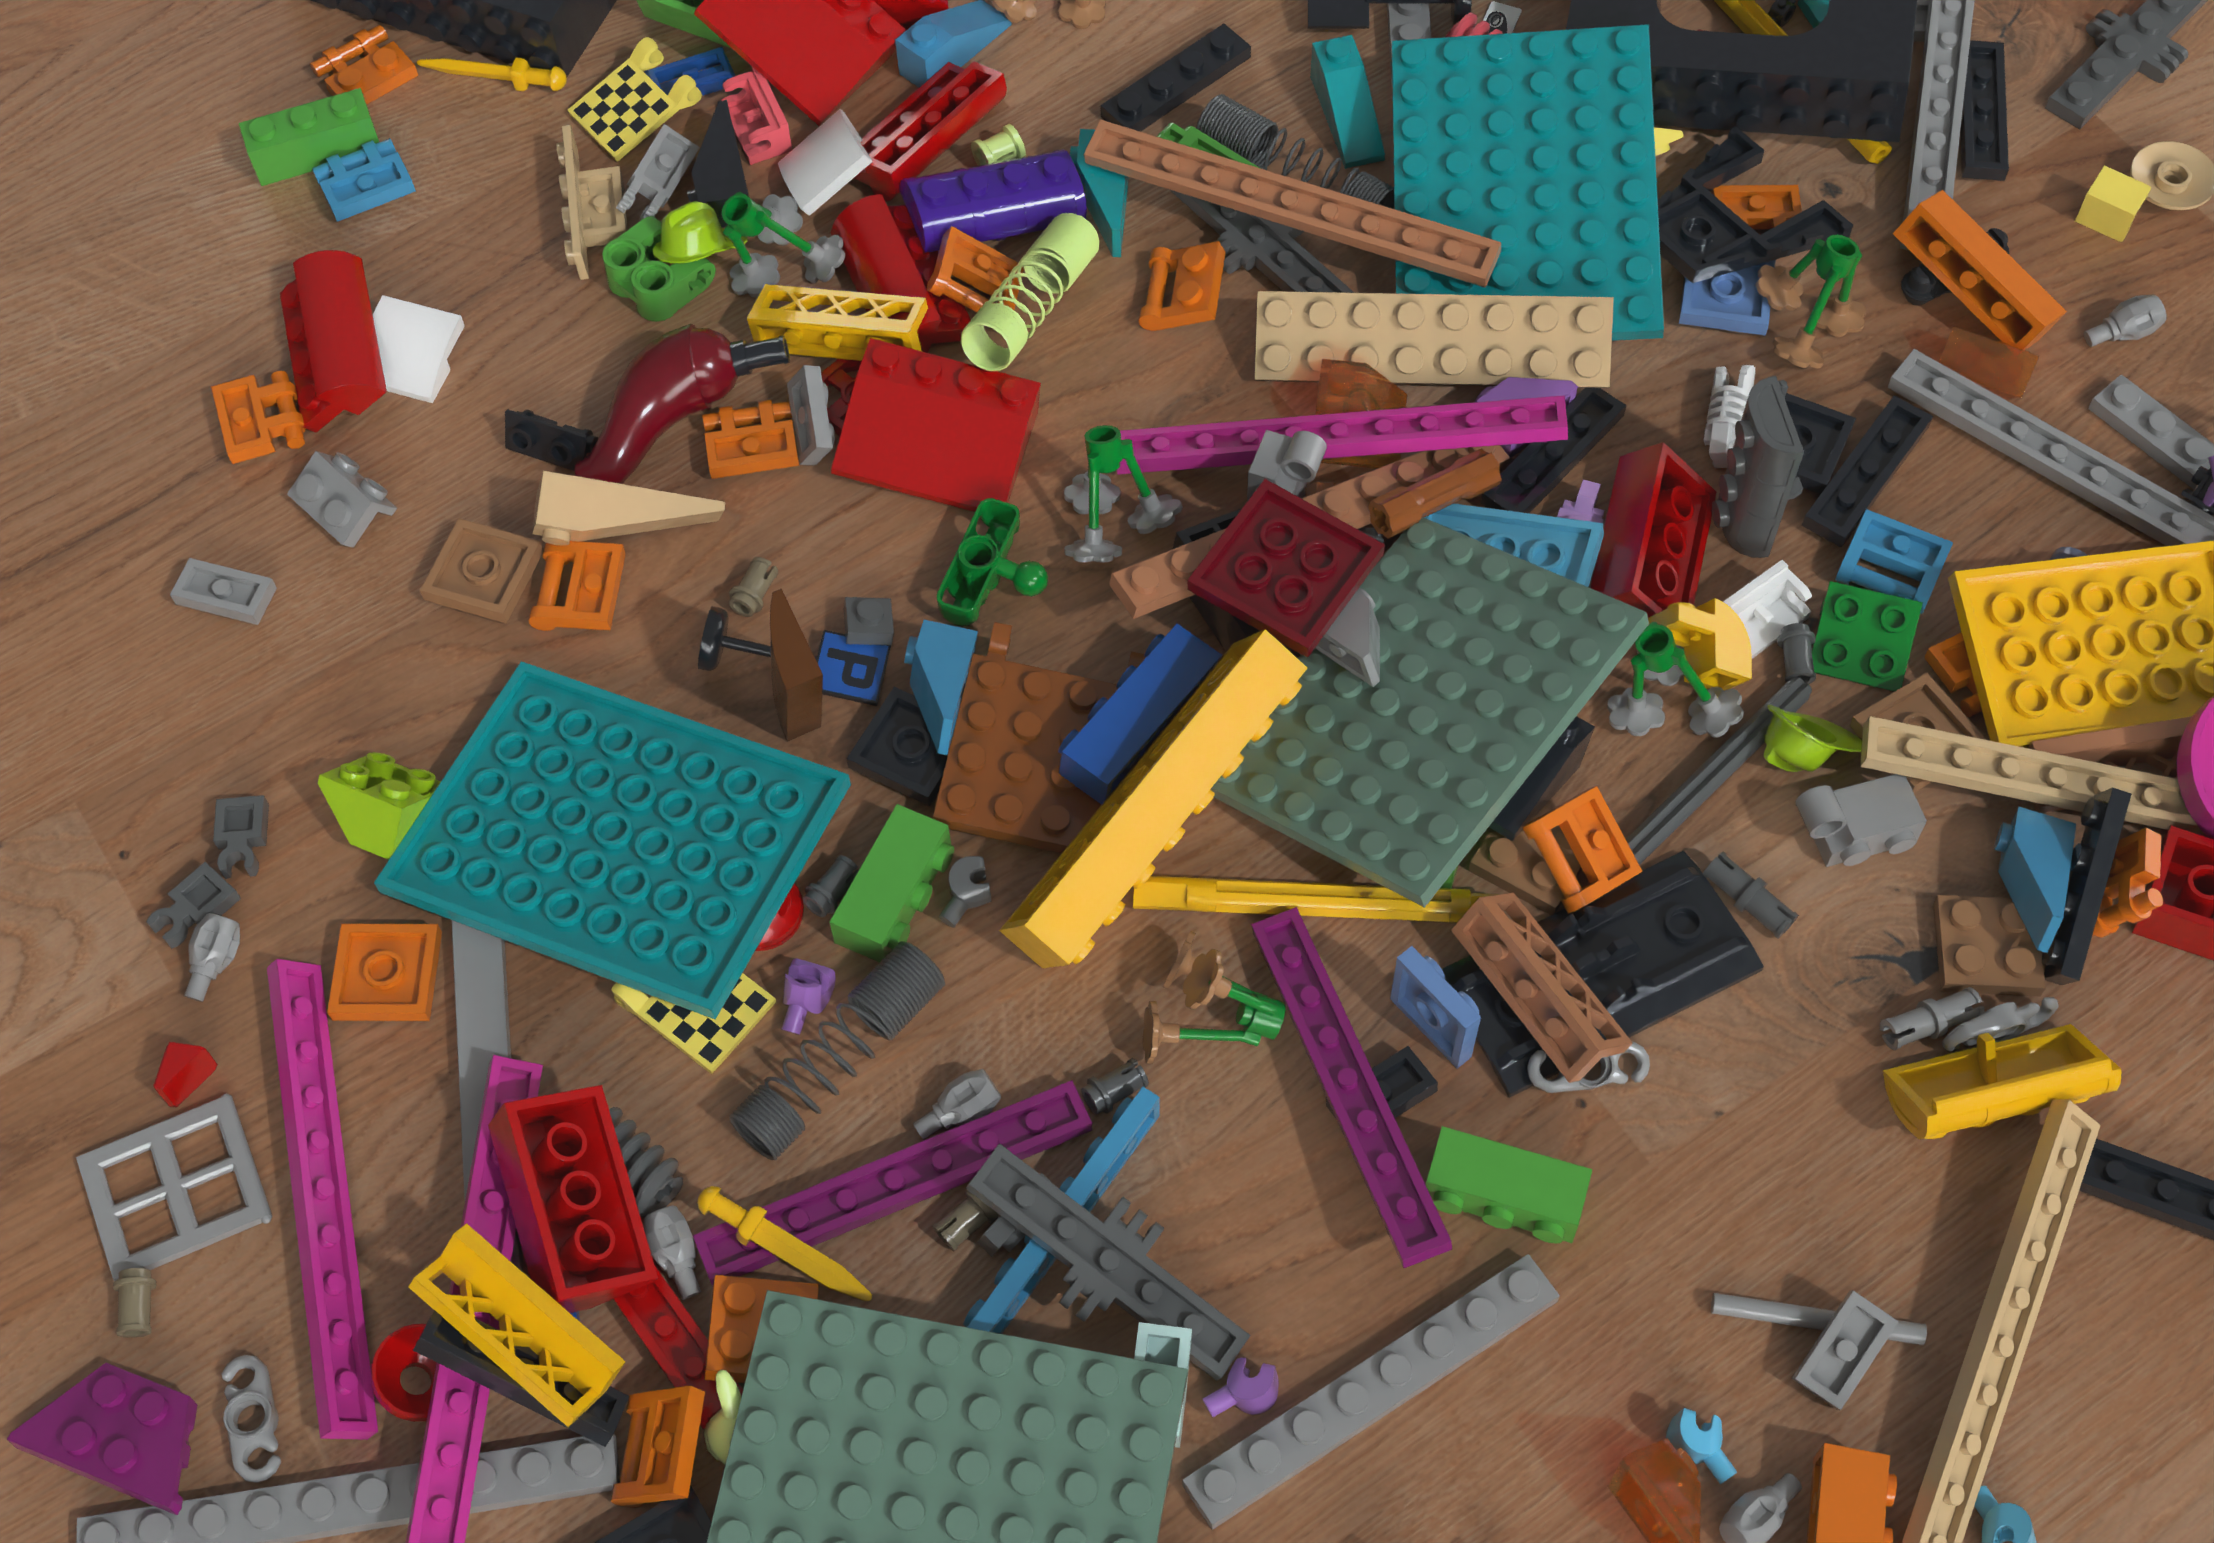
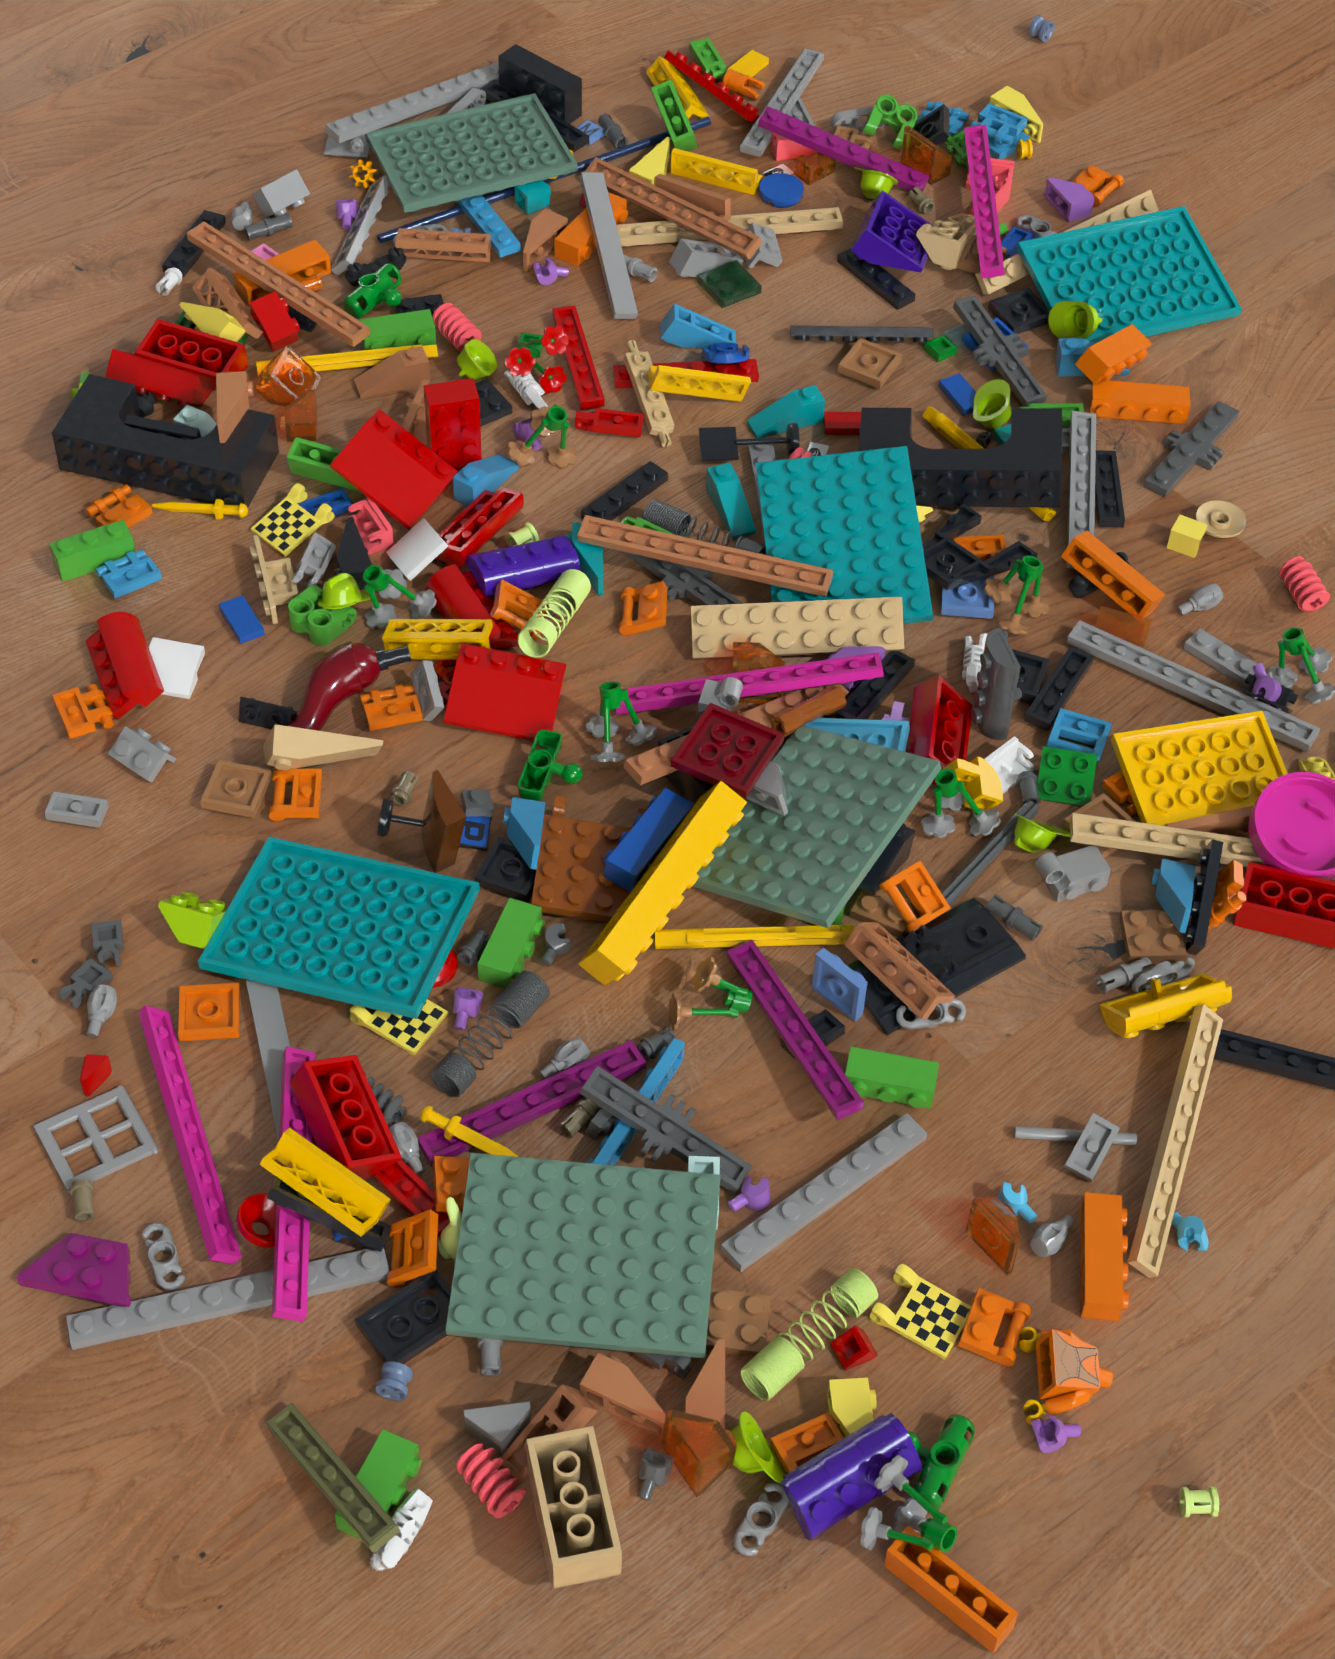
camera: 10 degrees left, 10 degrees down
none -> blue tile [219,595,265,644]

